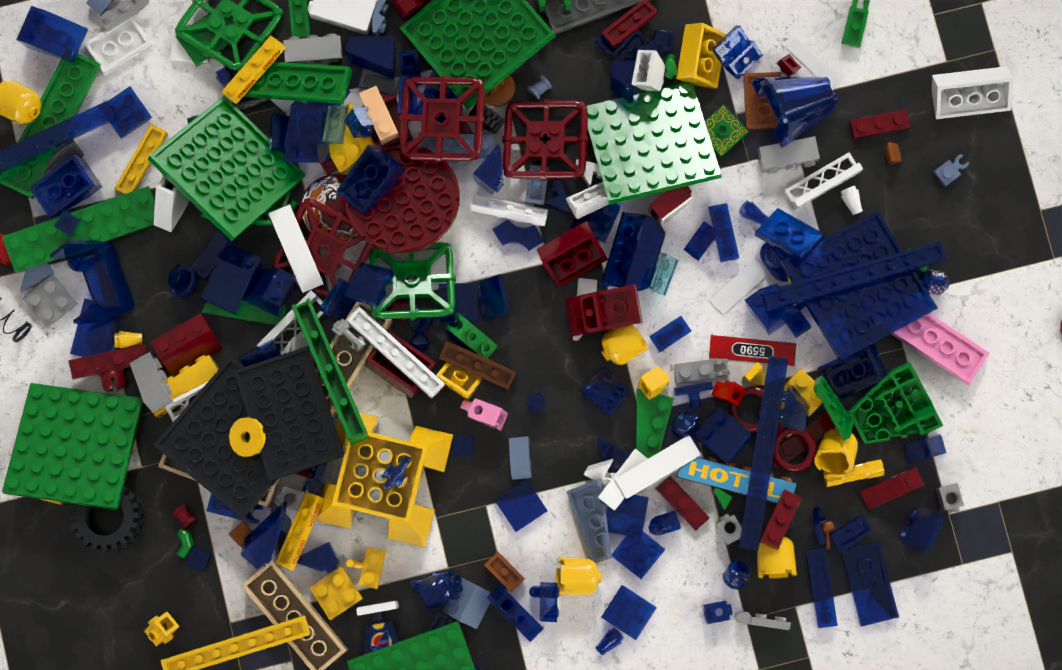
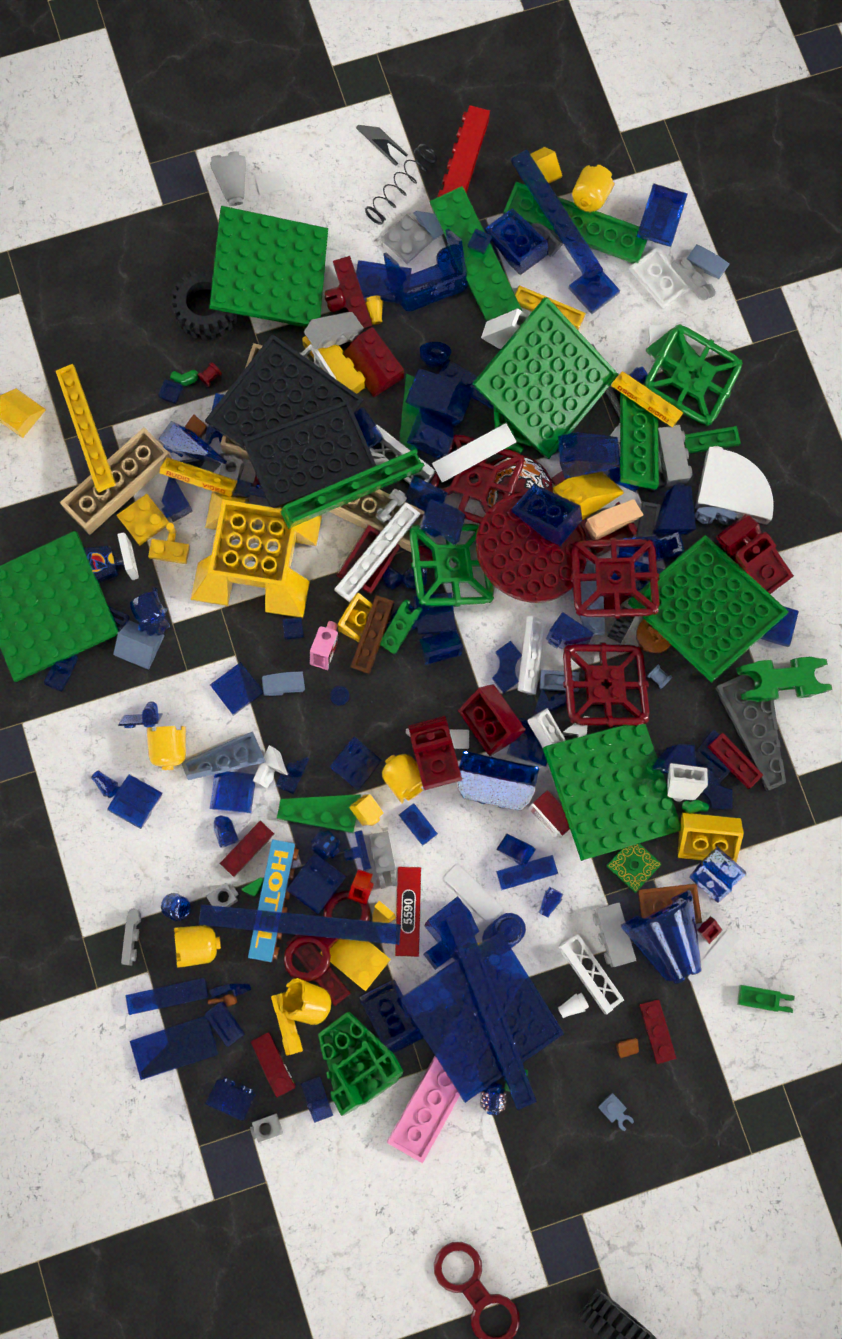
camera: 80 degrees right, 5 degrees down
yellow brick [144,612,179,646] -> none
yellow tile [229,417,266,457] -> none
clear blue tile [269,113,291,153] -> none
clear light blue plate [323,106,349,144] -> none
clear blue brick [344,106,374,138] -> none
clear blue piece [381,455,412,490] -> none
dark orange plate [484,551,525,593] -> none
clear blue slope [487,584,544,642] -> none
white sticker [598,449,648,511] -> none
clear blue tile [612,525,665,579] -> none
white sticker [615,435,701,499] -> none
clear light blue plate [648,252,679,296] -> none
clear blue brick [702,600,733,624] -> none
clear blue tile [755,208,825,262] -> none
dark red plate [759,489,802,550] -> none
clear blue slope [779,385,810,431] -> none
green wing [813,376,853,441] -> none
white slope [932,66,1013,119] -> none

